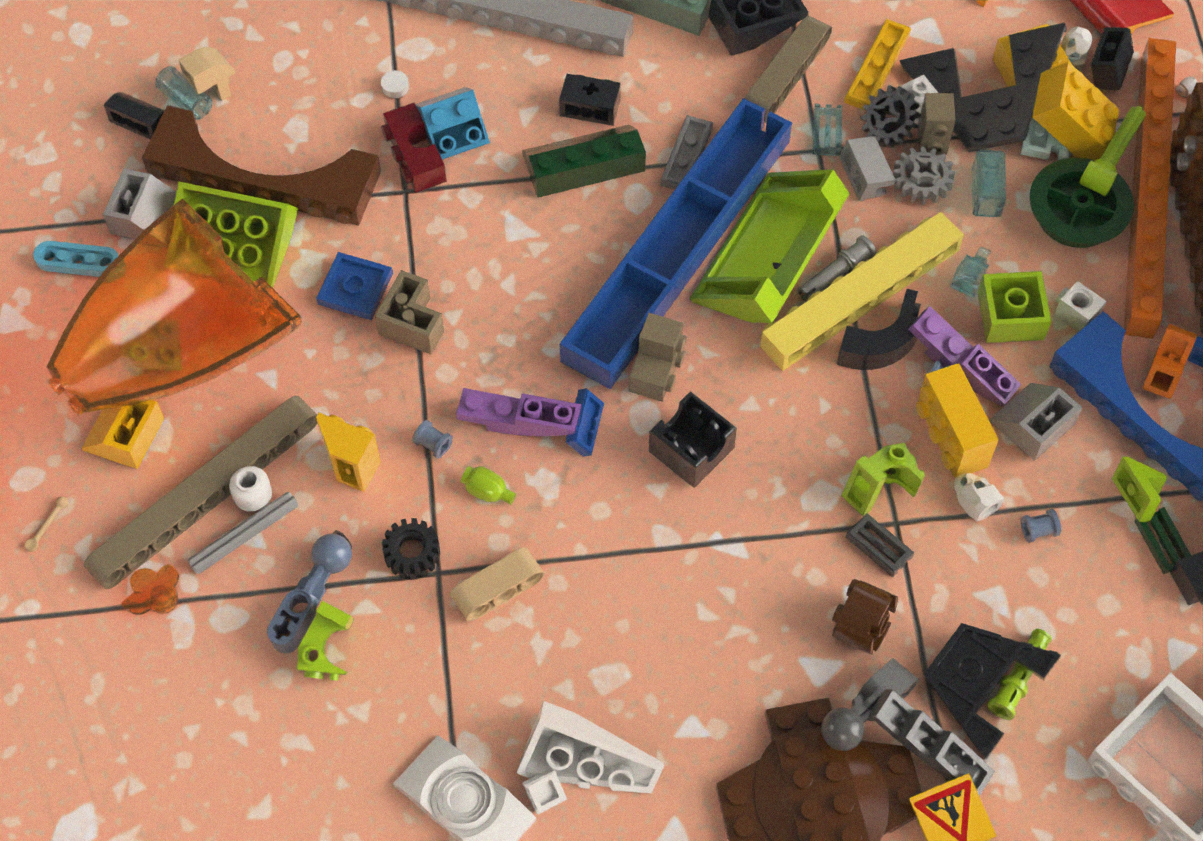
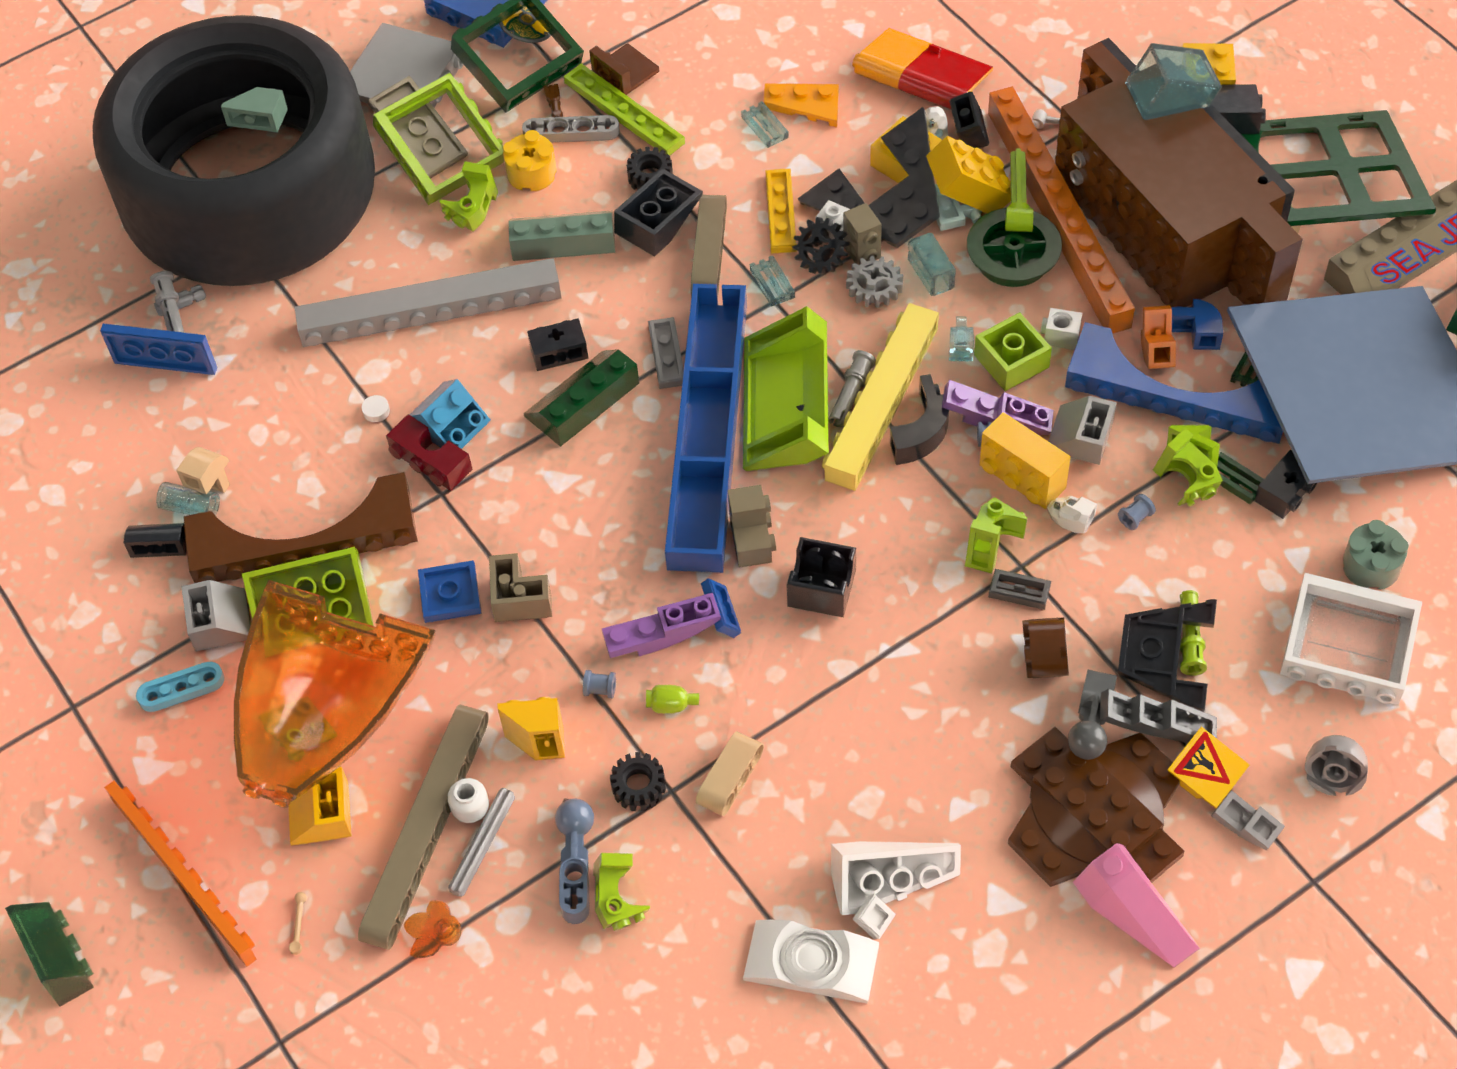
camera: 25 degrees left, 5 degrees down
light grey hinge [839,136,896,202] -> none
none -> lime tile [1153,428,1223,507]

